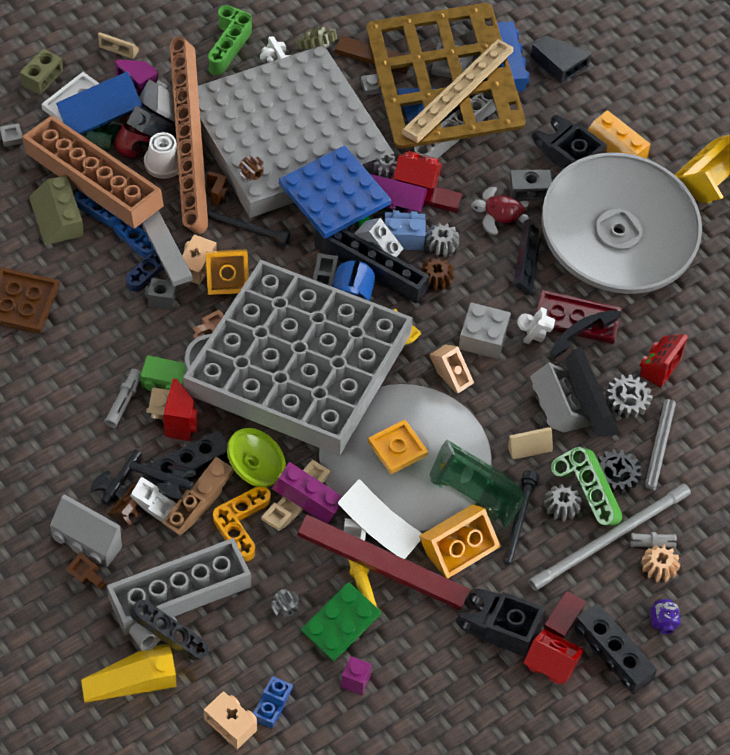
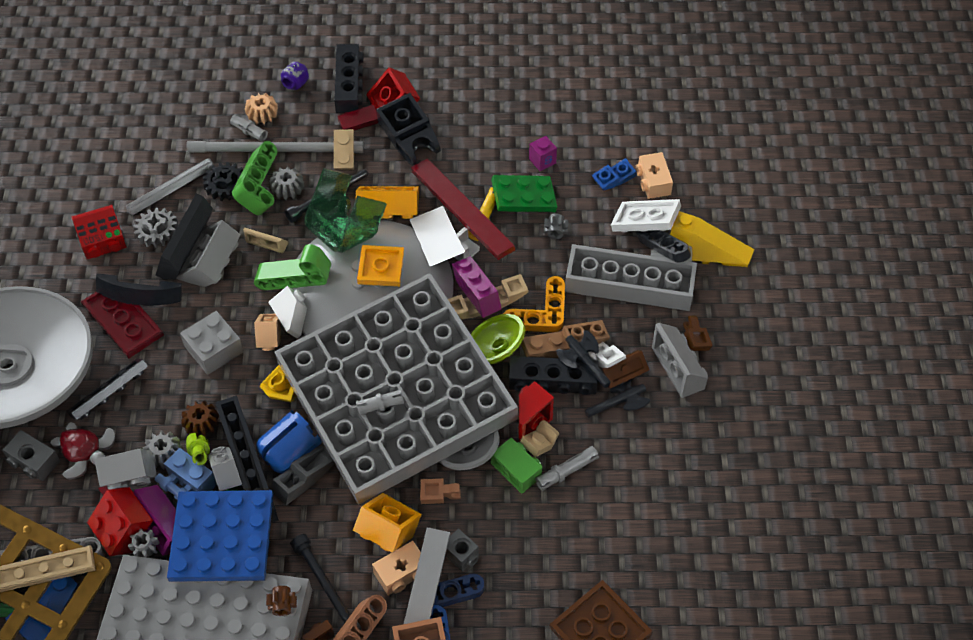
camera: 140 degrees left, 0 degrees up
white hips [517,307,555,344] -> none
none -> light grey brick [94,448,157,489]
none -> lime arm [186,433,210,465]
none -> bright green beam [254,244,332,290]
none -> white slope [269,286,307,339]
none -> tan plate [334,129,354,170]
none -> light grey pin [356,389,404,415]
none -> white plate [611,199,681,232]

